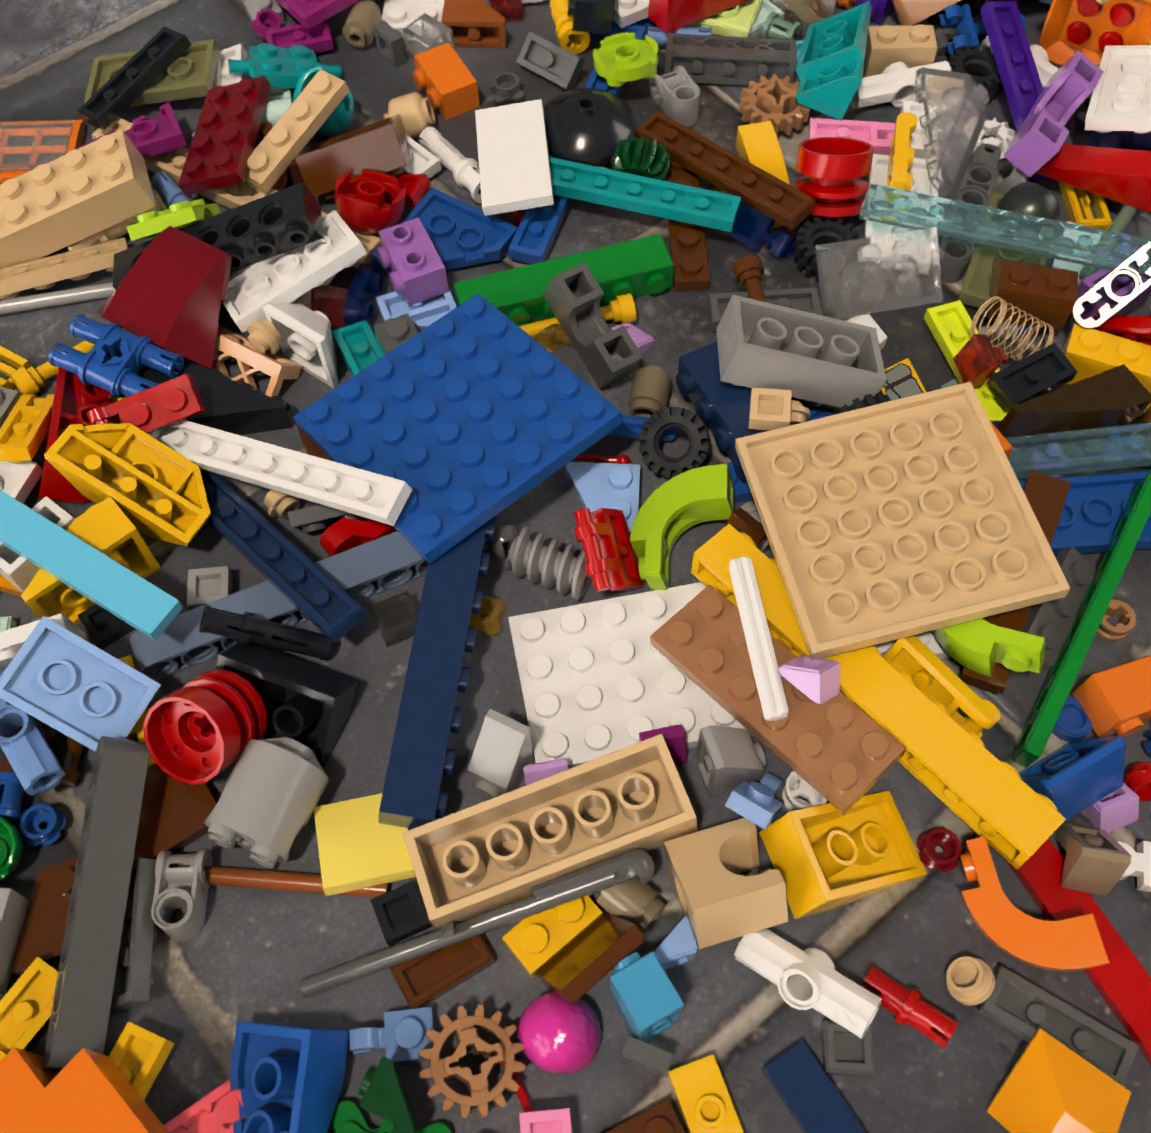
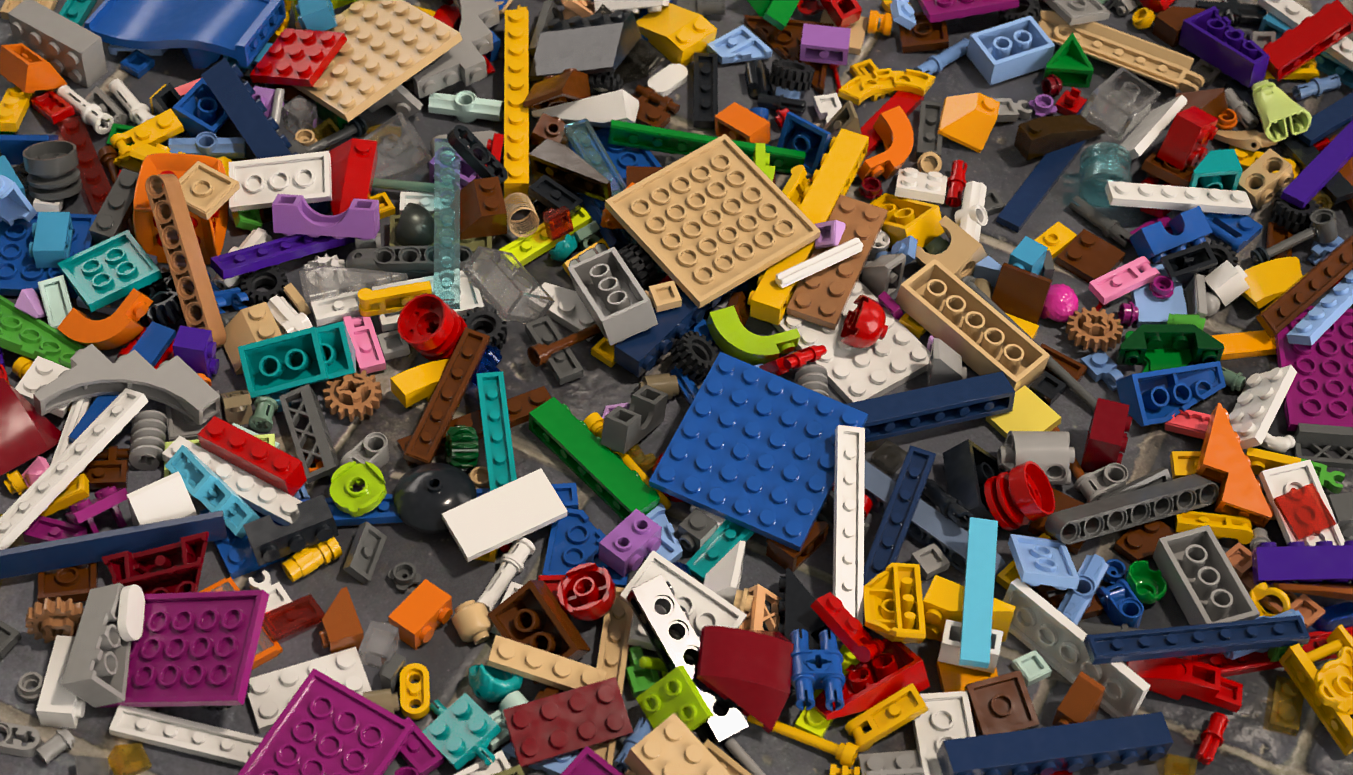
camera: 120 degrees left, 10 degrees down
none -> yellow plate [400,663,430,720]
none -> teal plate [549,234,577,262]
none -> red cylinder [840,295,888,348]
none -> white plate [895,168,948,204]
none -> dark red brick [1081,398,1132,473]

